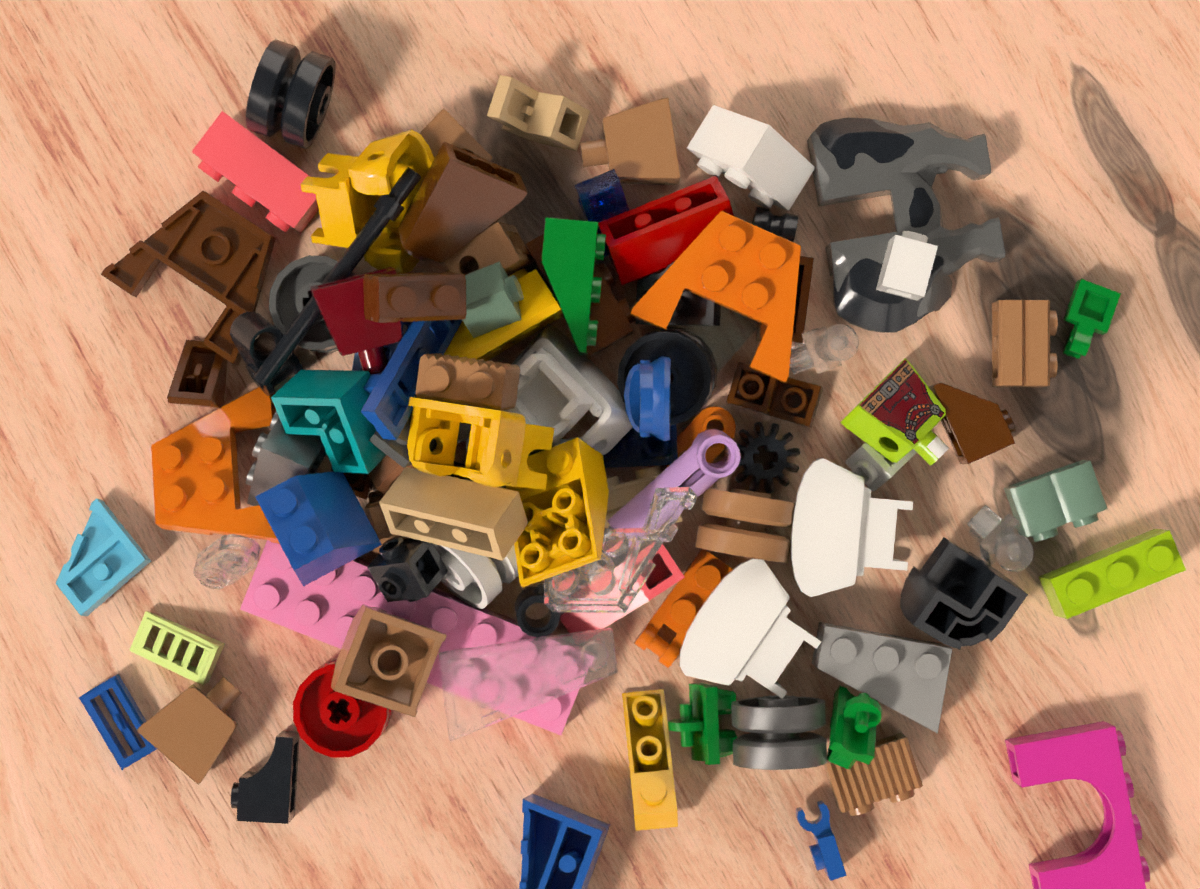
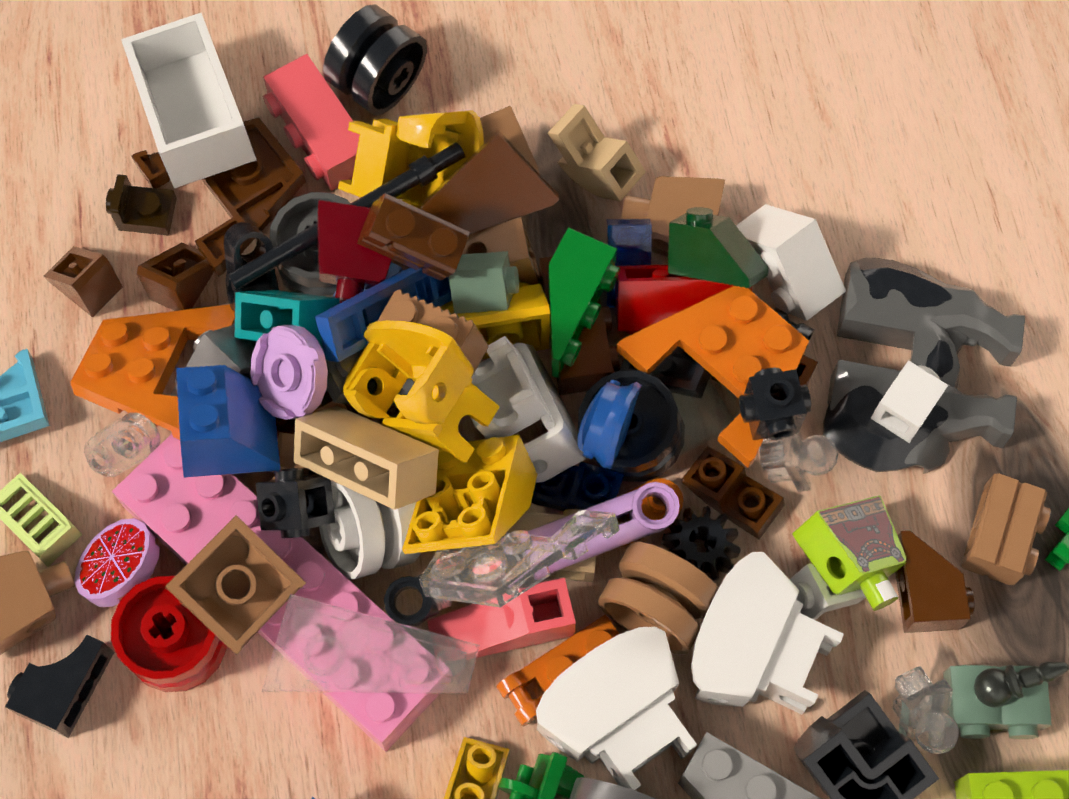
camera: 20 degrees right, 20 degrees down
none -> reddish brown slope [43,246,123,317]
none -> tile [74,518,160,607]
none -> dark brown bracket [106,174,177,236]
none -> white piece [121,13,256,189]
none -> lavender tile [250,325,328,420]
none -> dark green slope [668,207,768,288]
none -> black brick [739,367,811,440]
none -> pearl dark grey bar [974,662,1069,707]

